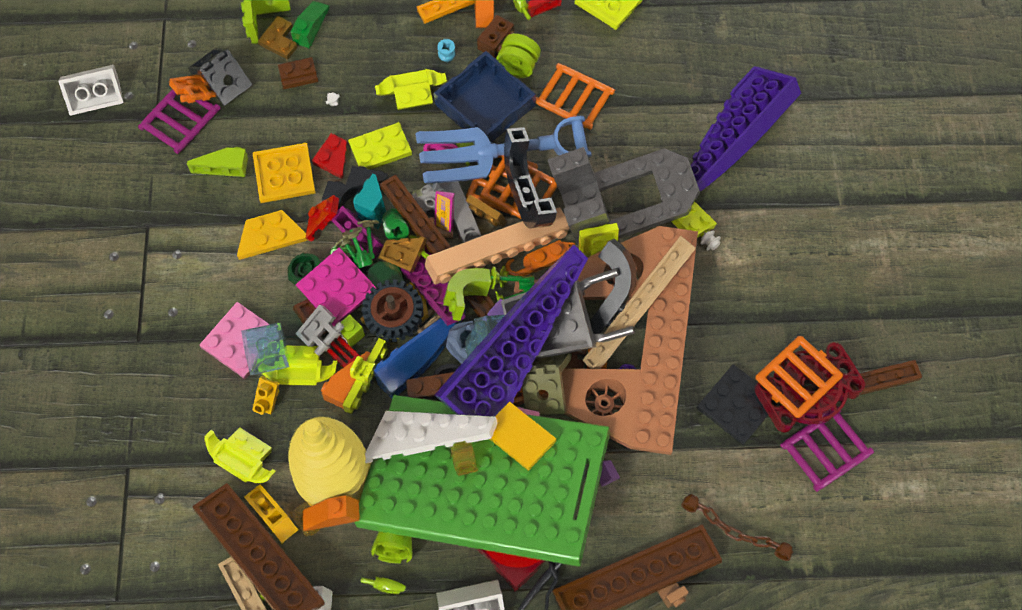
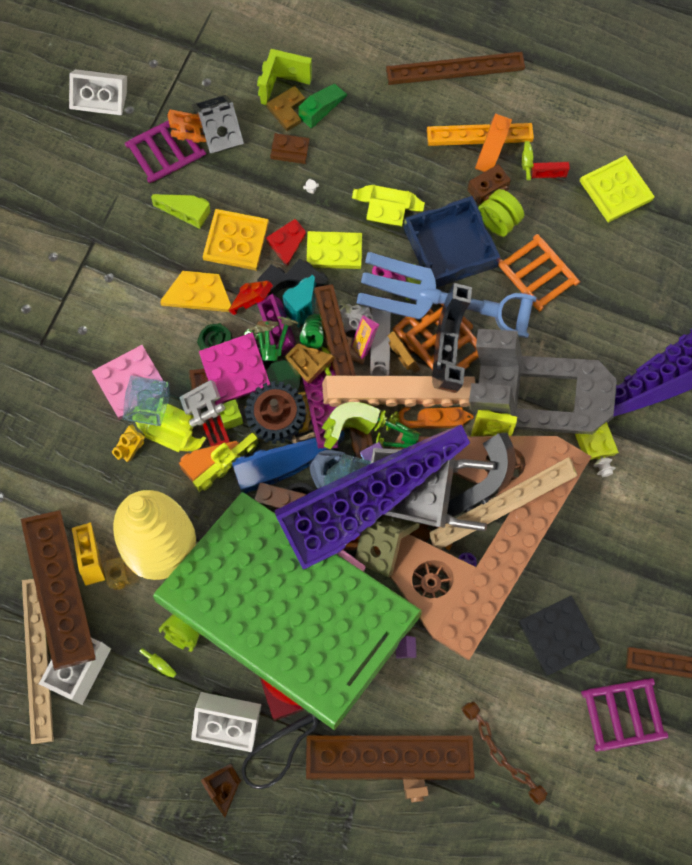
camera: 20 degrees right, 5 degrees up
neon yellow plate [205,427,276,483] -> none
orange slope [303,495,359,531] -> none
white wing [365,411,498,463] -> none
medium azure wheel [438,39,455,62] -> none
clear yellow brick [450,441,478,476] -> none
yellow tile [490,402,556,471] -> none
orange bar [755,336,843,418] -> none
dark red piece [755,342,865,432] -> none

